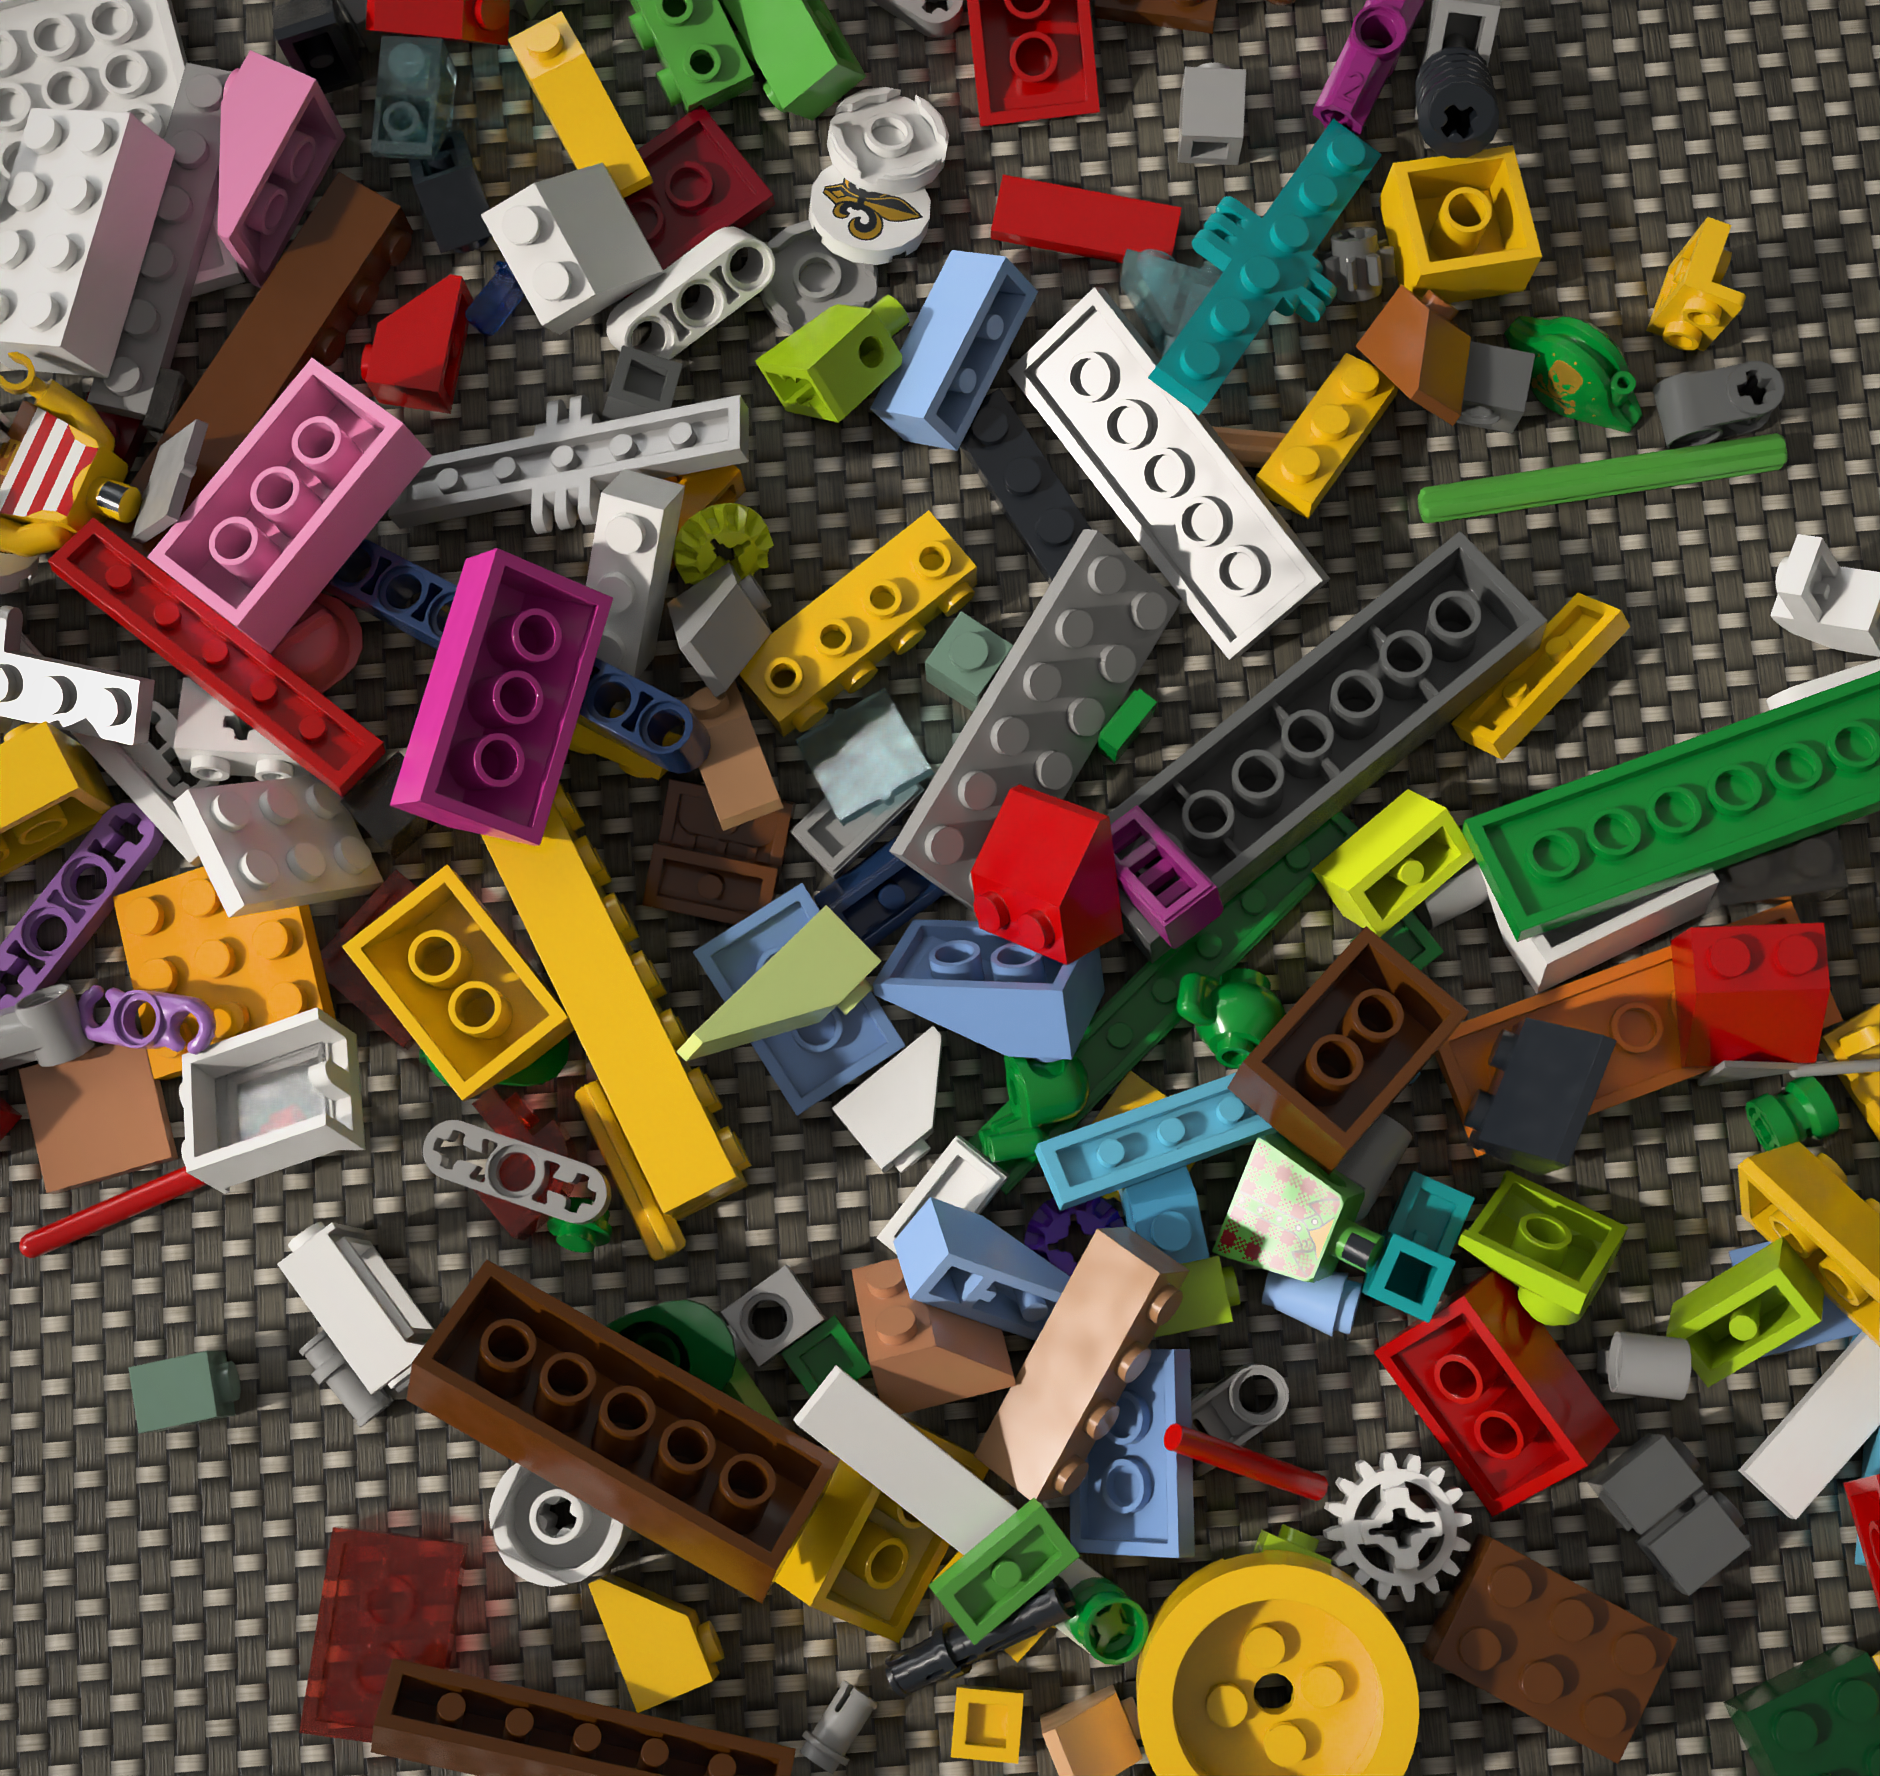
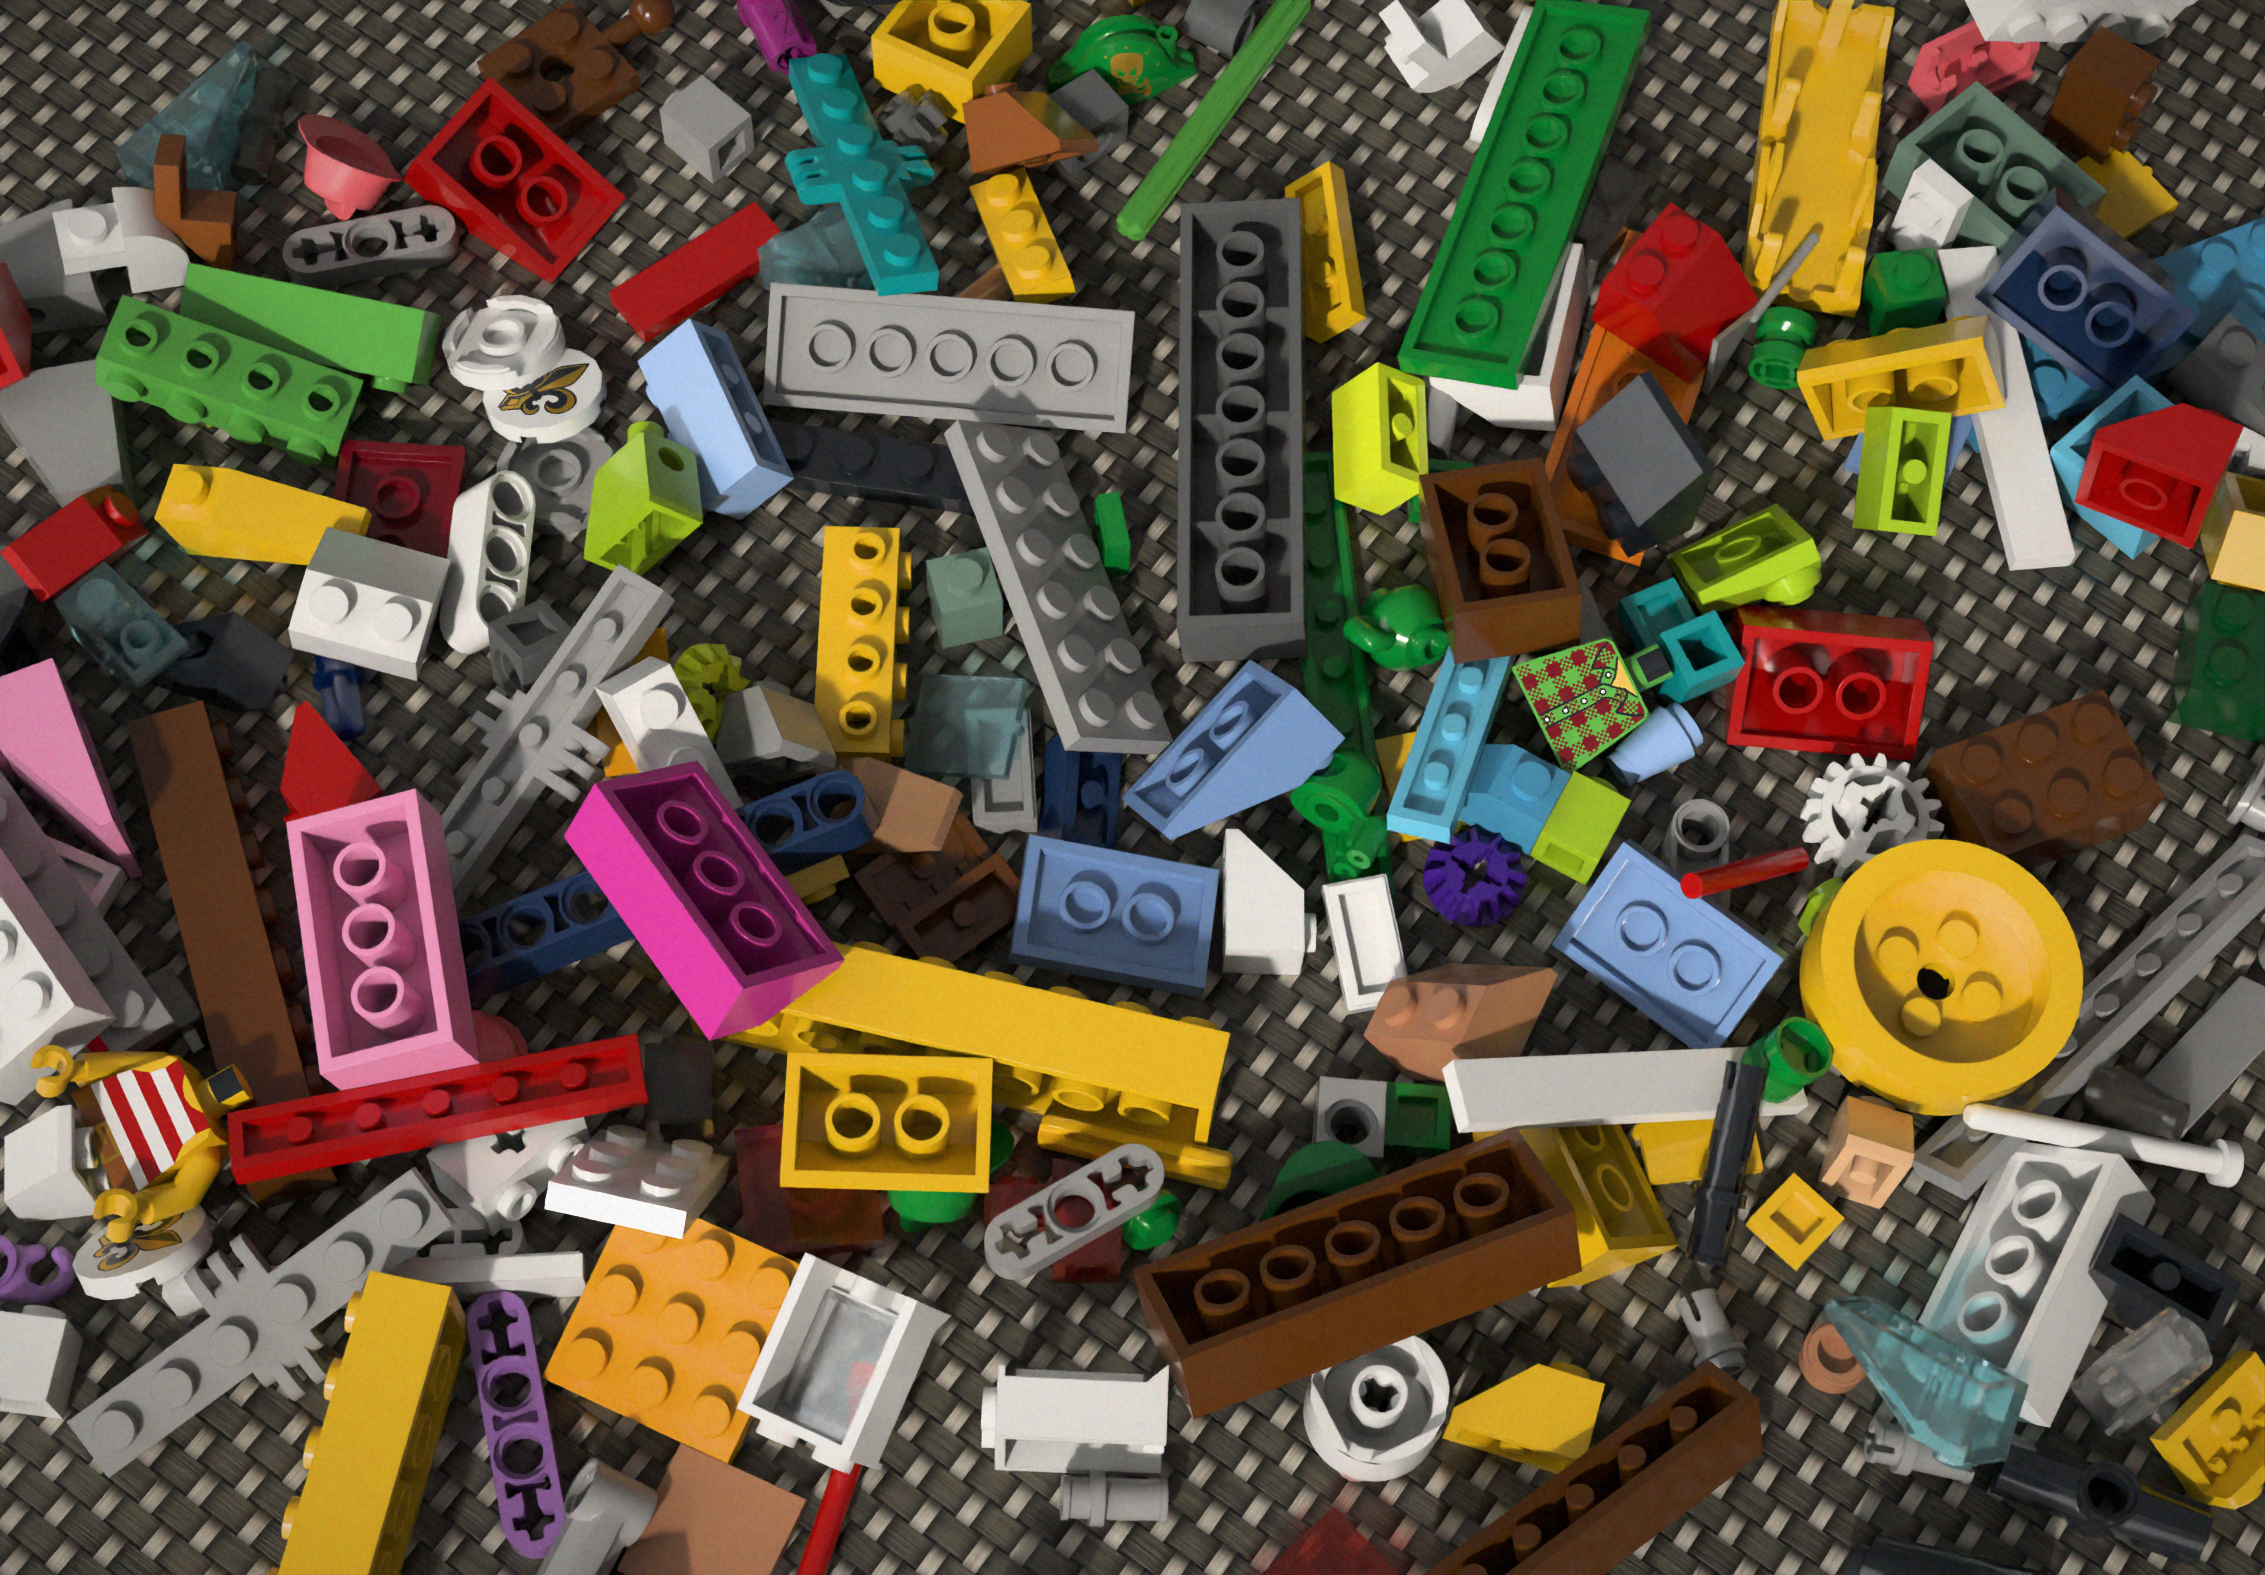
camera: 60 degrees left, 15 degrees down
medium lavender piece [78,985,216,1055] -> none
light grey piece [130,419,209,544] -> none
yellowish green slope [677,905,881,1061] -> none
light blue slope [893,1197,1070,1341] -> none
bright green plate [928,1498,1080,1645] -> none
red slope [971,784,1124,965] -> none
brick [974,1227,1190,1502] -> none
magenta slope [1111,805,1224,949] -> none
dark grey piece [1587,1433,1752,1596] -> none
light grey piece [1596,1331,1691,1400] -> none

